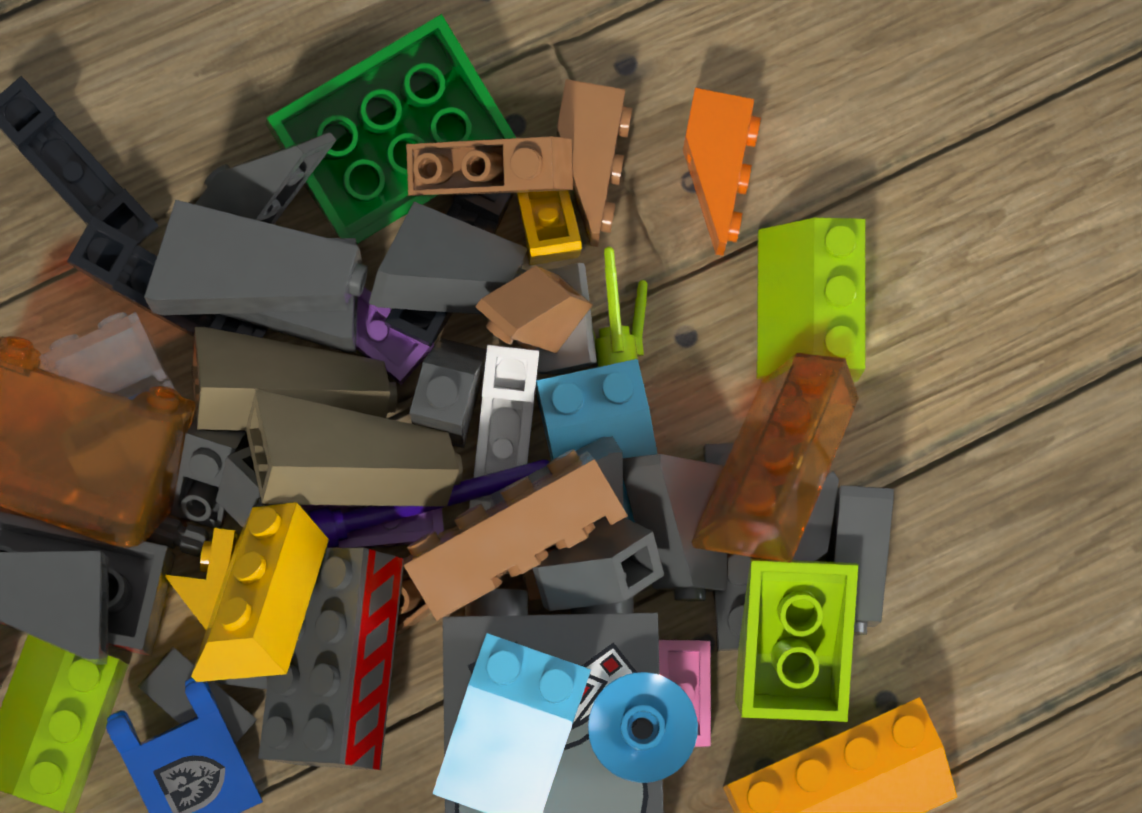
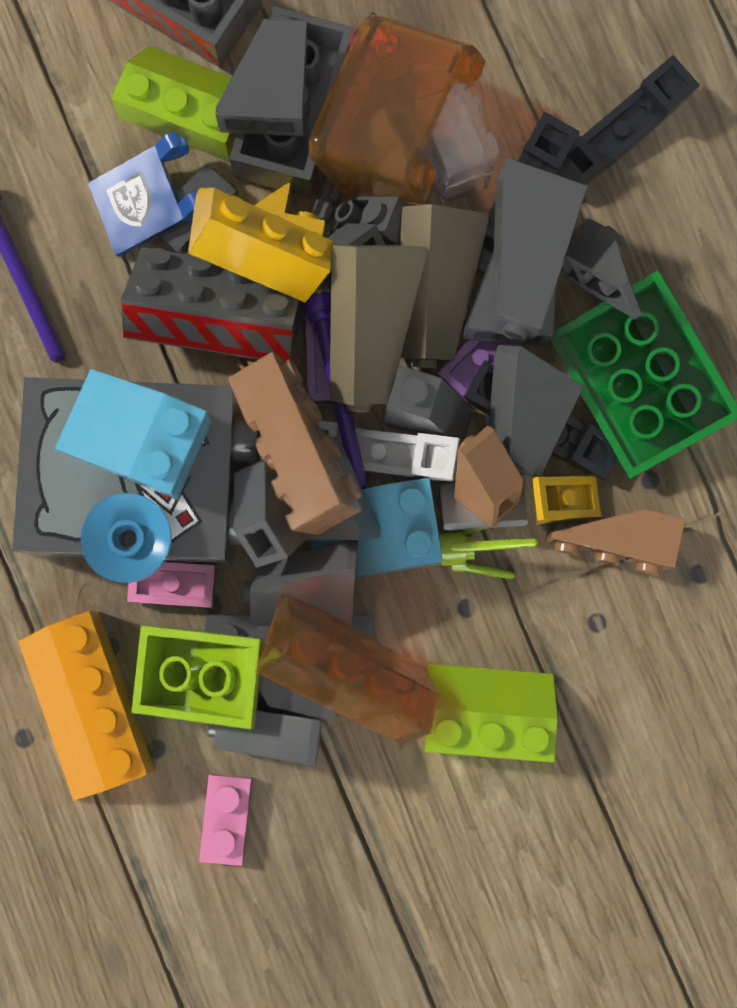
camera: 90 degrees right, 5 degrees up
medium nougat slope [406,136,573,196] -> none
orange slope [683,88,761,256] -> none
none -> bright pink plate [199,773,252,866]

